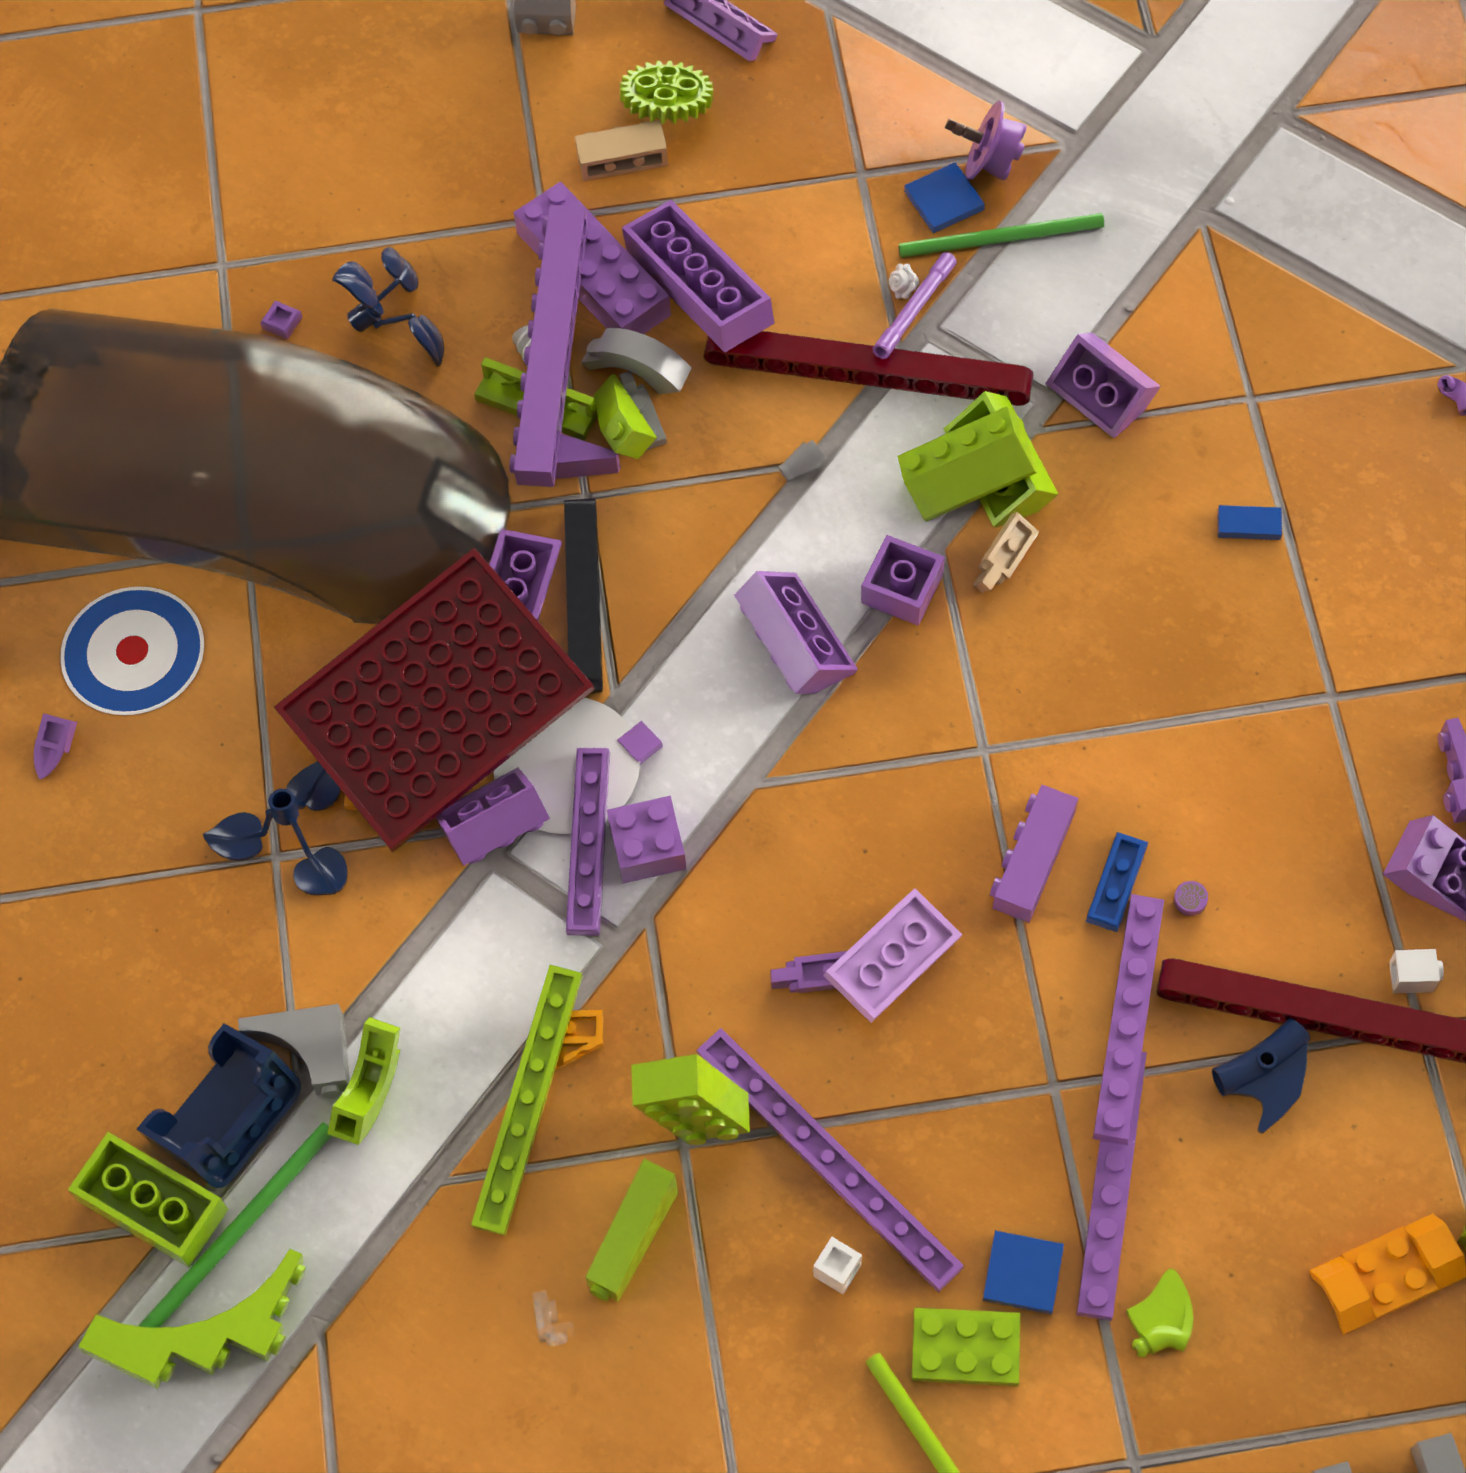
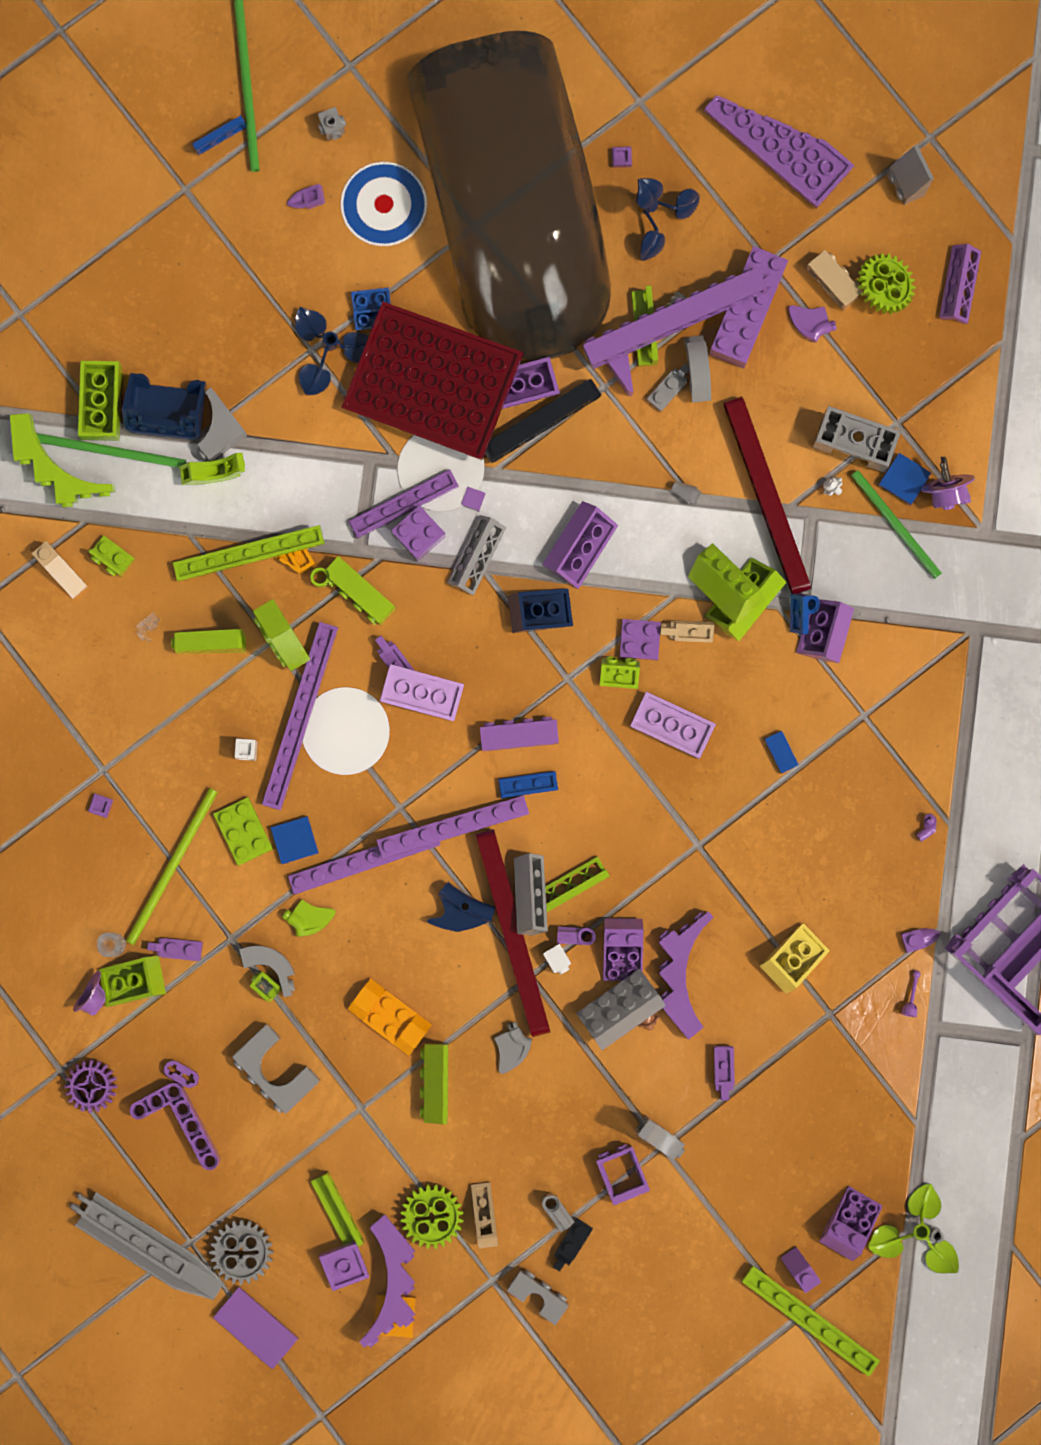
camera: 55 degrees right, 20 degrees up
medium lavender slope [436,767,550,865] -> none
lime slope [594,374,657,459] -> none
medium lavender brick [622,200,774,352] -> none
medium lavender brick [861,535,945,626] -> none
medium lavender piece [873,252,957,359] -> none
medium lavender tile [1174,881,1208,916] -> none
none -> tan slope [32,541,88,599]
none -> lime bracket [88,535,135,577]
none -> light grey arch [239,946,296,997]
none -> lime window [250,971,282,1002]
none -> white sticker [303,687,390,775]
none -> lime hinge [310,556,396,626]
none -> blue slope [351,287,391,330]
none -> light grey fence [447,515,506,596]
none -> dark blue slope [508,588,573,633]
none -> light grey brick [514,853,547,936]
none -> lime fence [545,857,610,913]
none -> medium lavender piece [557,927,596,945]
none -> lime bracket [600,656,640,689]
none -> medium lavender plate [620,619,661,661]
none -> lavender plate [630,692,716,759]
none -> medium lavender wing [704,96,854,209]
none -> medium lavender arm [789,305,837,342]
none -> blue plate [790,593,820,634]
none -> light grey plate [812,406,901,473]

